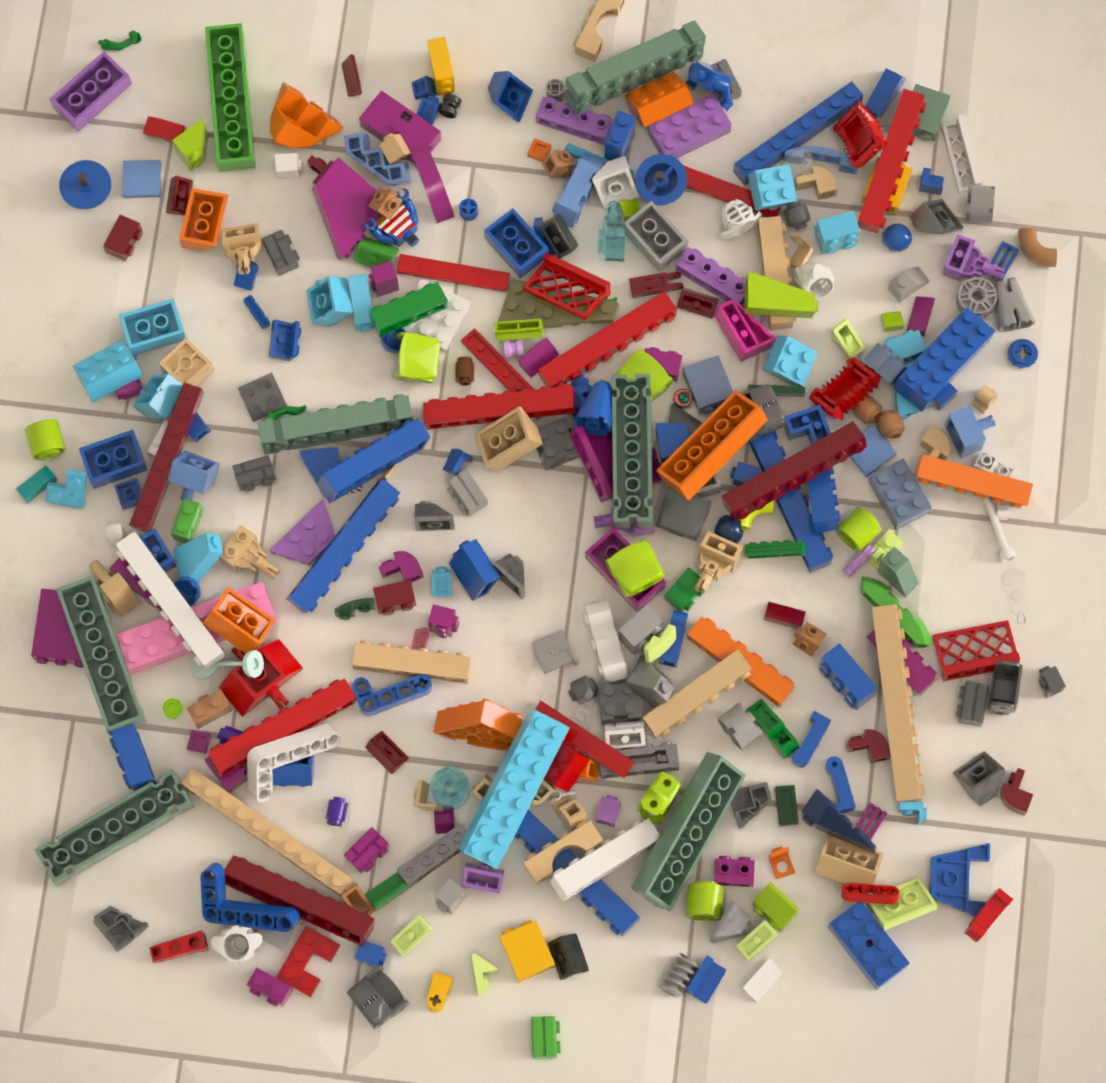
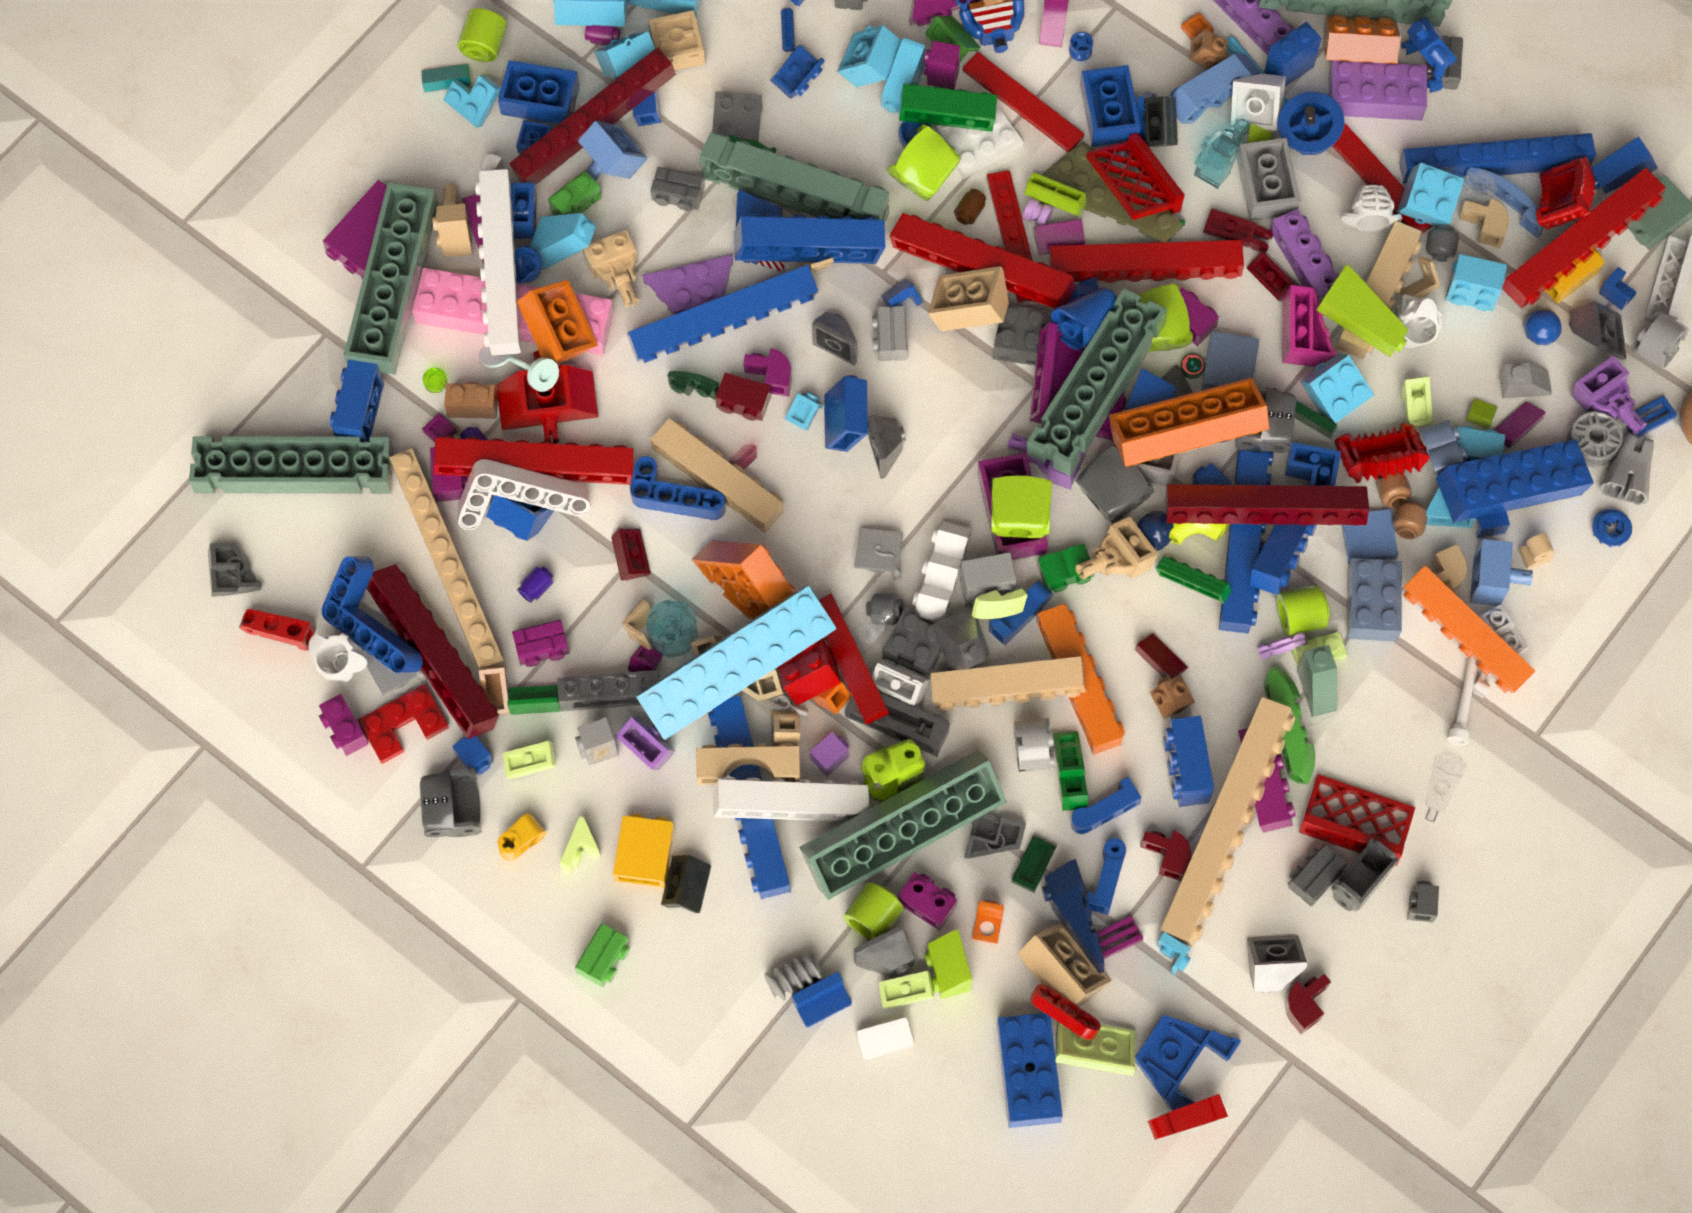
camera: 30 degrees right, 5 degrees down
magenta brick [428,604,459,638] -> none

